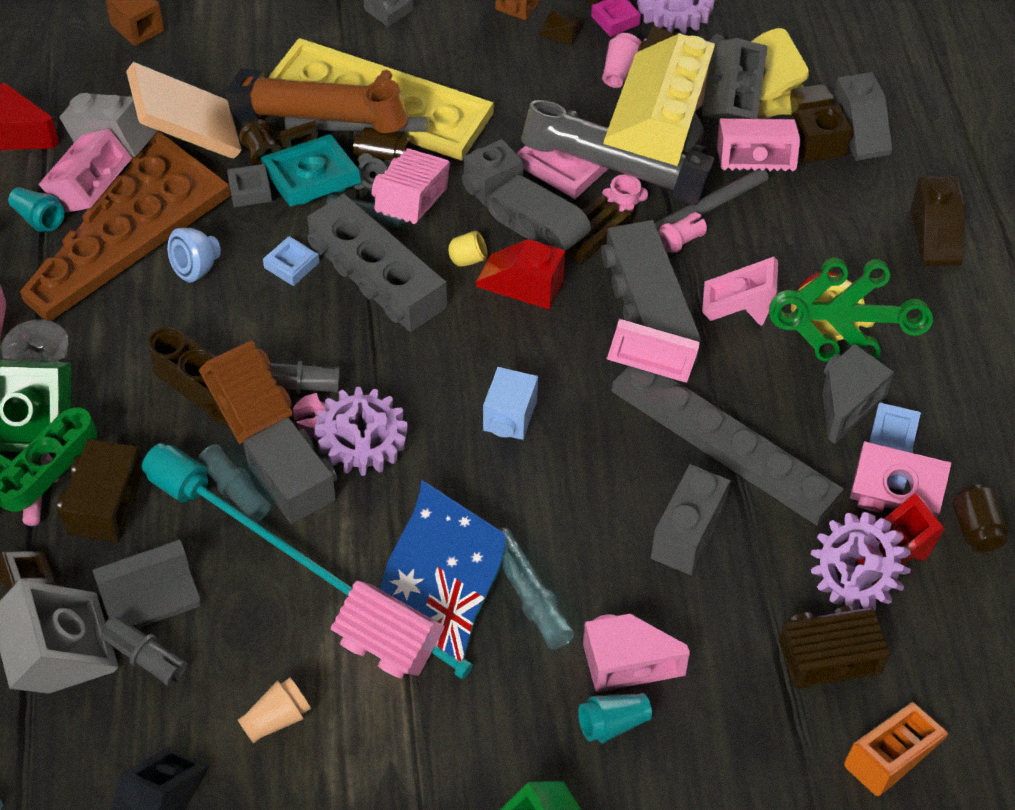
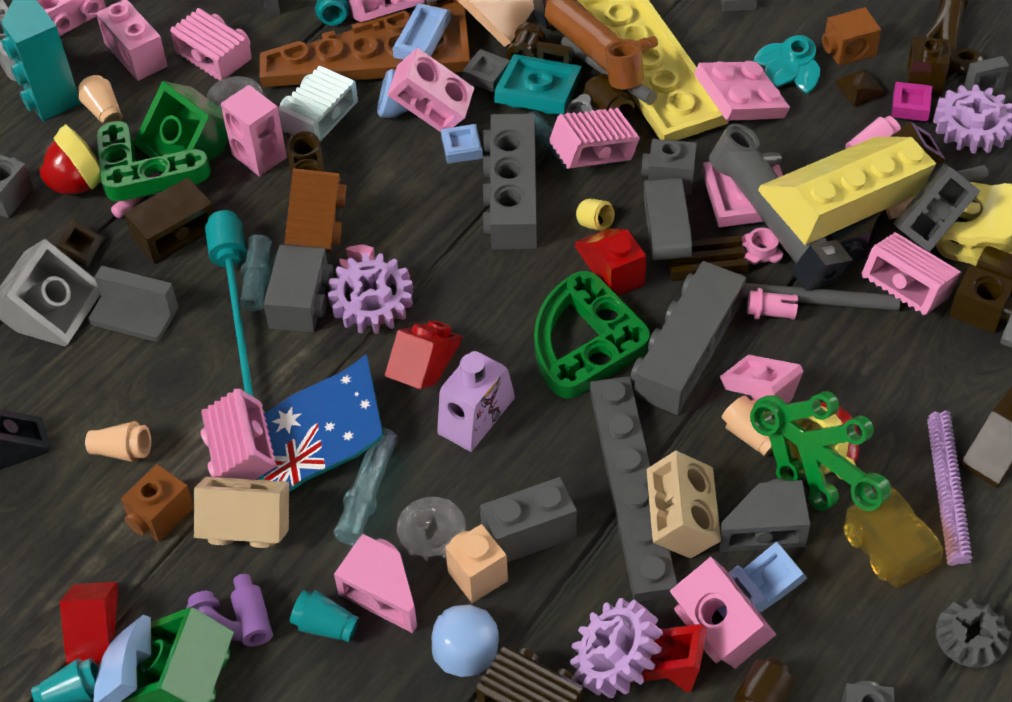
camera: 45 degrees right, 0 degrees up
dark grey axle [100,617,187,688] -> none
dark grey axle [270,361,340,394] -> none
light blue brick [483,367,538,440] -> none
bright pink tile [607,319,700,383] -> none
none -> dark orange brick [121,464,194,542]
none -> medium lavender plant [186,574,273,647]
none -> tan brick [194,477,289,548]
none -> bright pink brick [221,85,287,177]
none -> light aqua brick [278,65,358,141]
none -> slope [385,320,463,389]
none -> bright pink brick [387,47,474,132]
none -> light blue tile [393,3,451,60]
none -> clear gear [397,497,465,561]
none -> light blue hair [431,604,499,677]
none -> lavender torso [437,351,515,452]
none -> light nougat brick [445,524,508,603]
none -> green beam [534,271,650,399]
none -> tan brick [646,451,721,559]
none -> bright pink plate [694,61,790,121]
none -> light nougat cone [722,395,773,457]
none -> teal plate [753,35,820,94]
none -> clear yellow brick [844,487,944,589]
none -> lavender axle [927,411,973,566]

